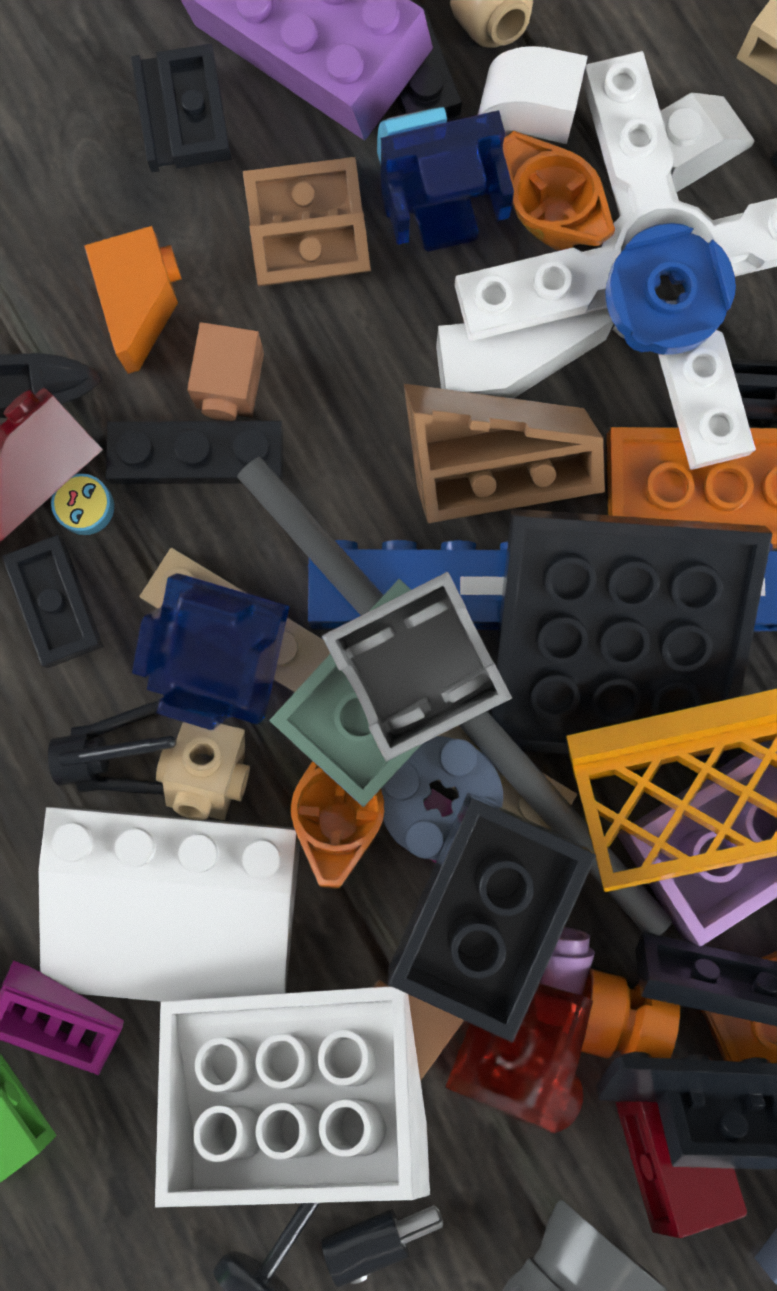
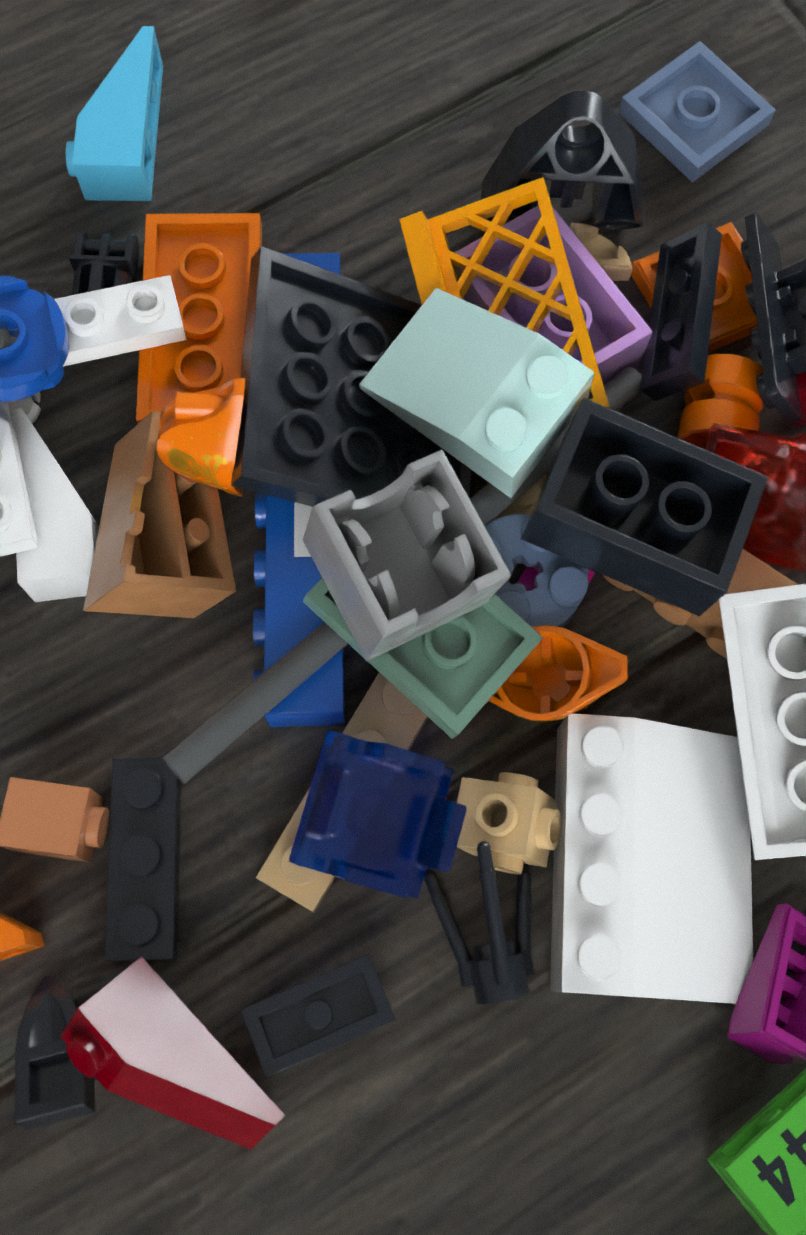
camera: 95 degrees left, 10 degrees down
tile [51,474,114,535] -> none
none -> orange hat [156,378,245,497]
none -> light aqua slope [359,288,594,498]

